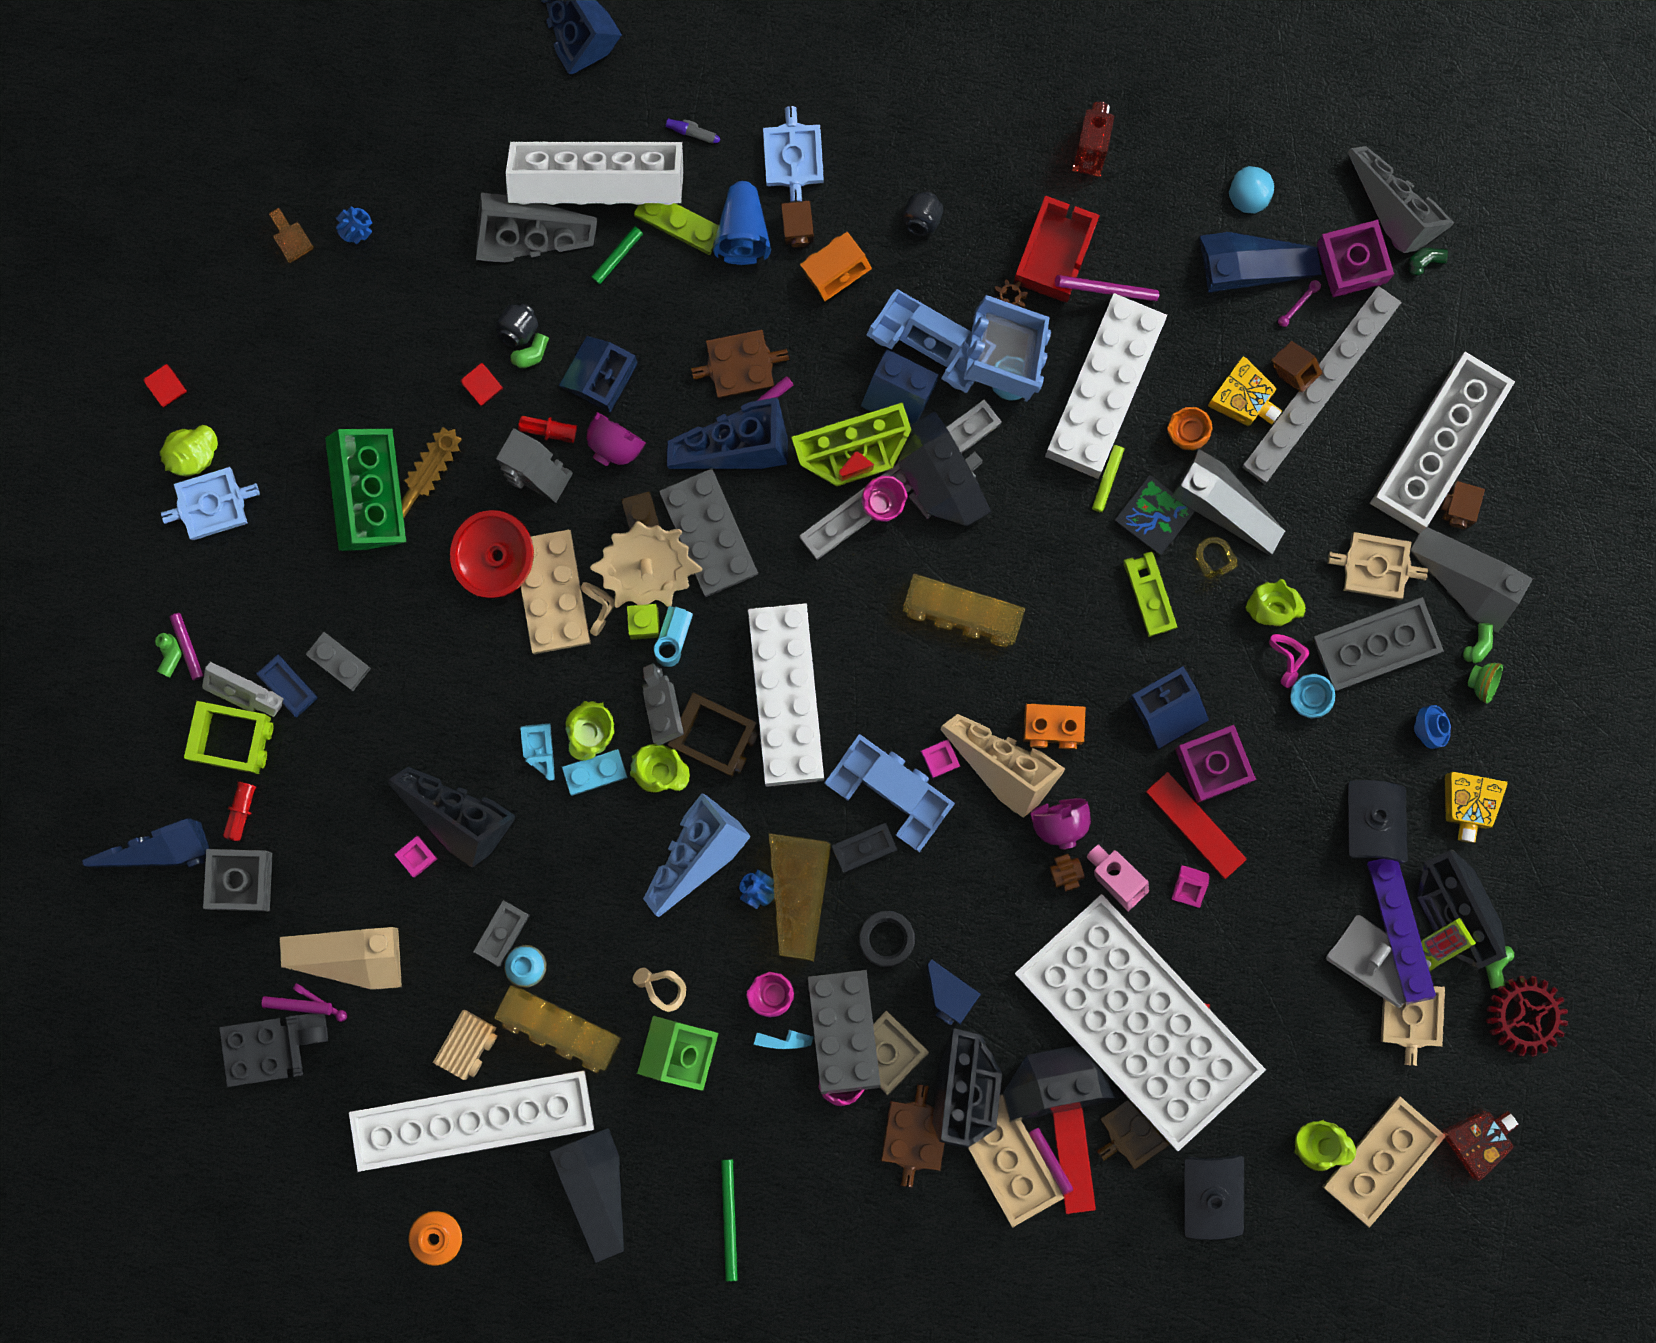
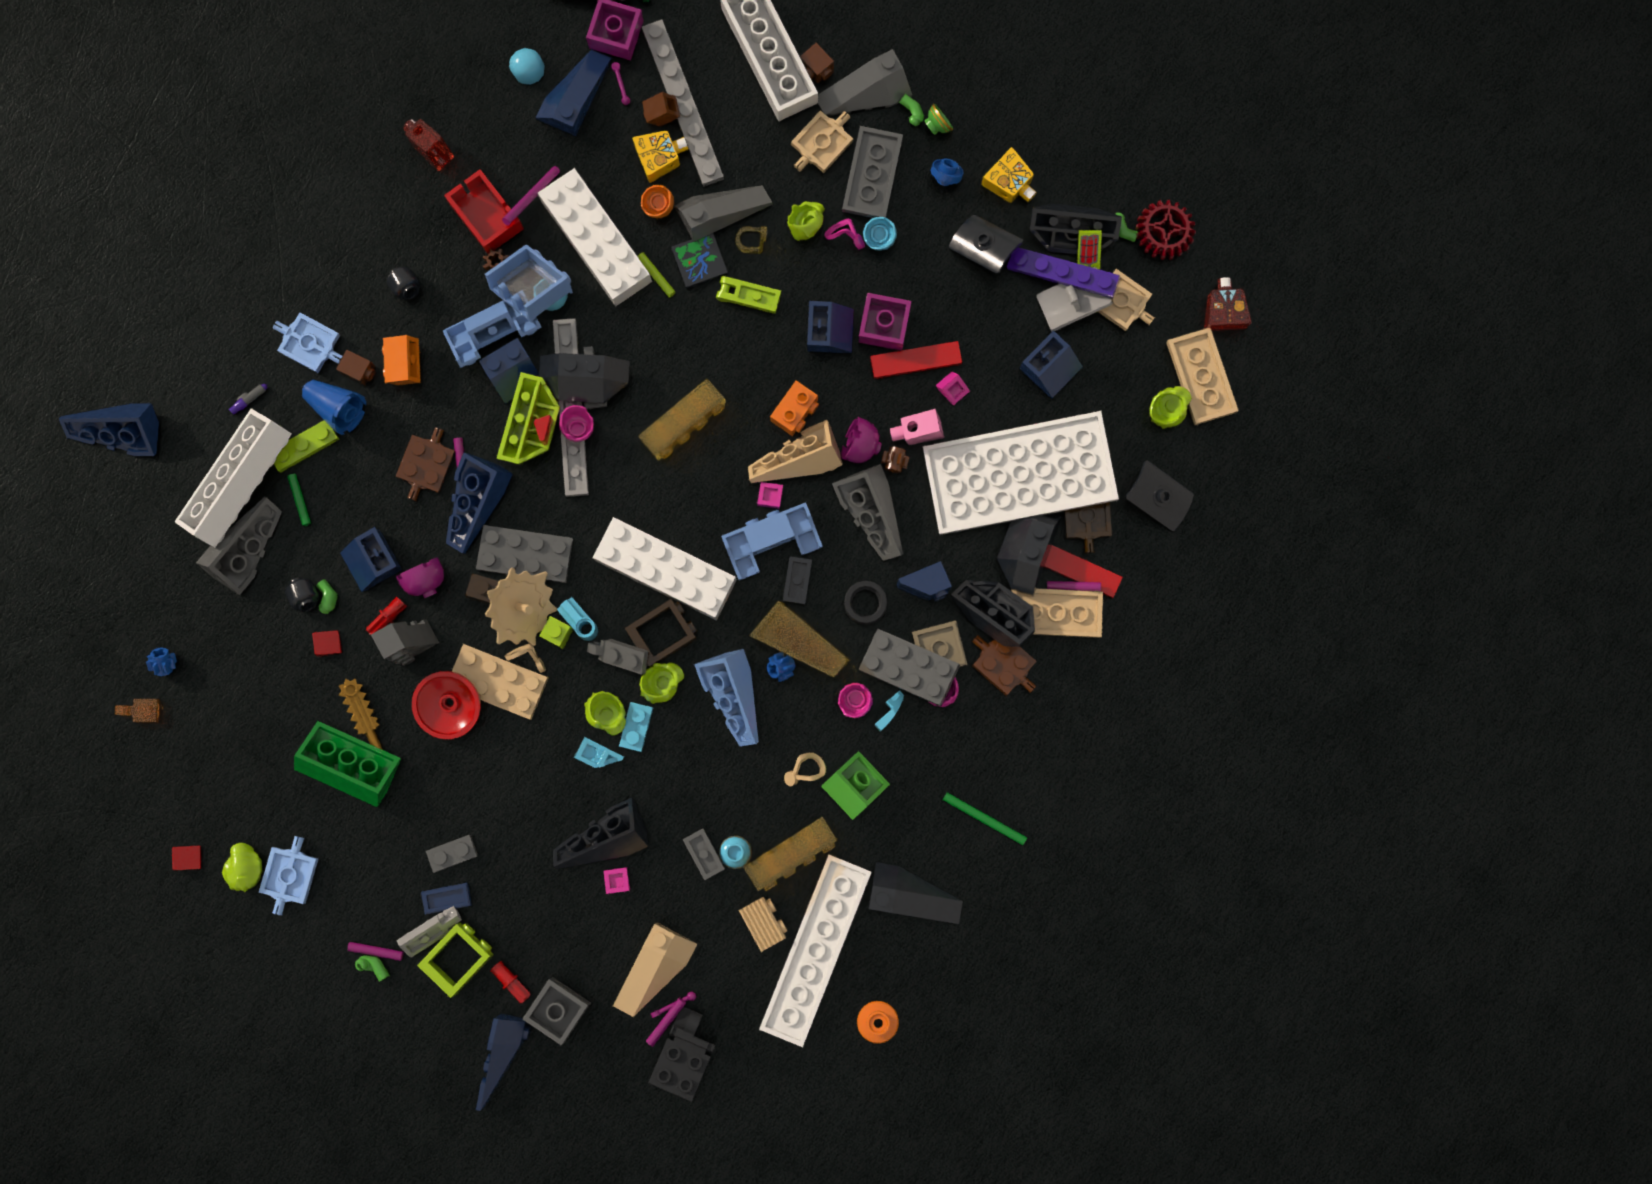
camera: 60 degrees left, 0 degrees up
none -> dark grey wedge [832,464,903,561]
none -> dark blue slope [1020,331,1083,399]

